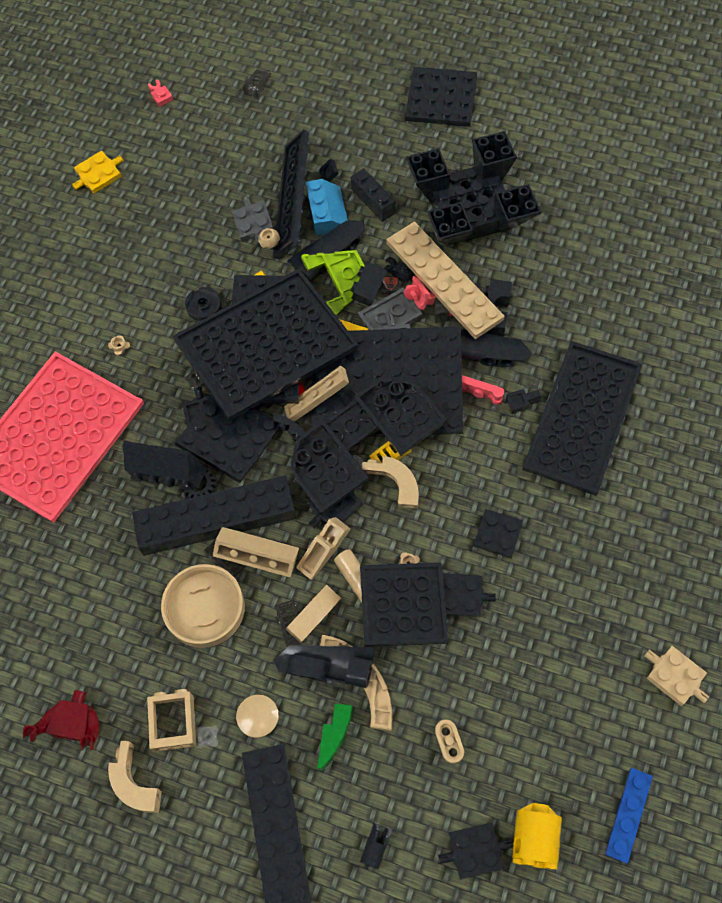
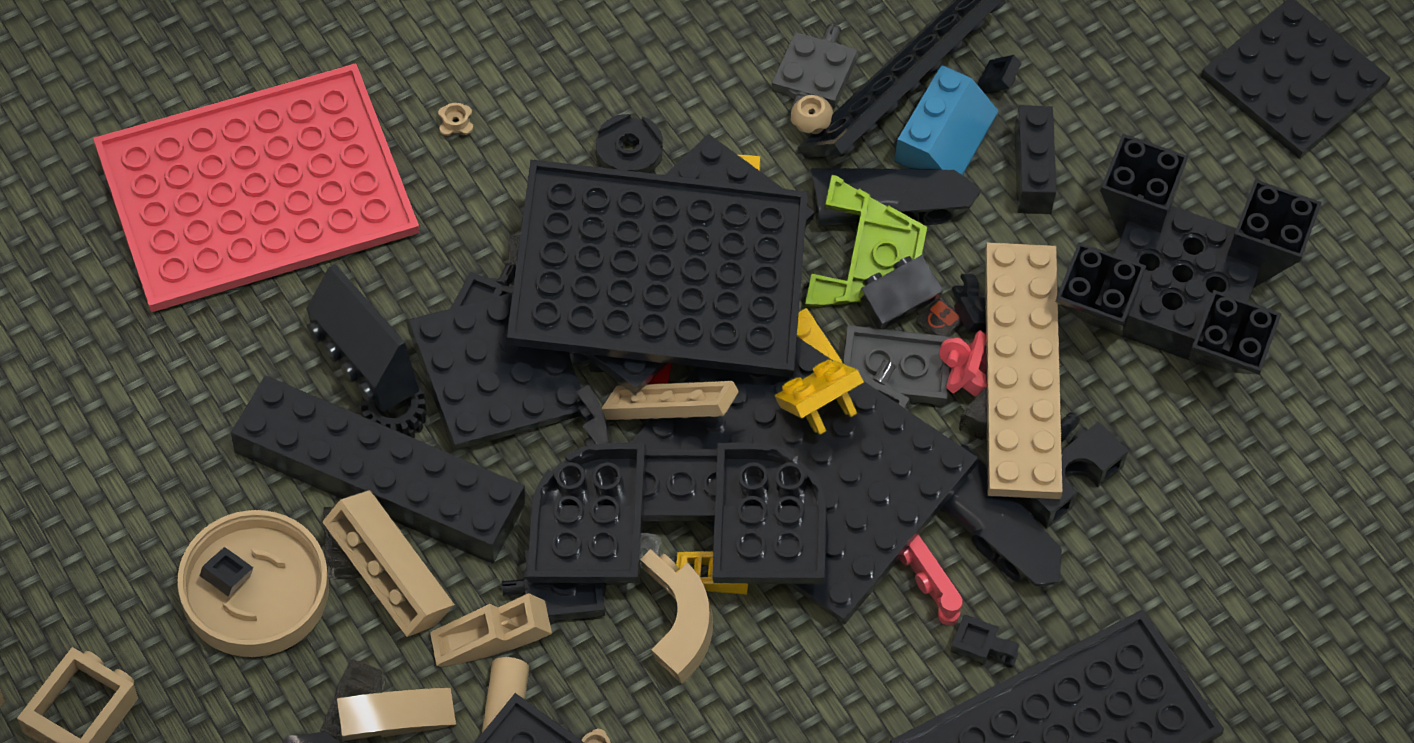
camera: 30 degrees right, 5 degrees down
none -> black plate [199,547,254,597]
none -> yellow plate [774,360,864,435]

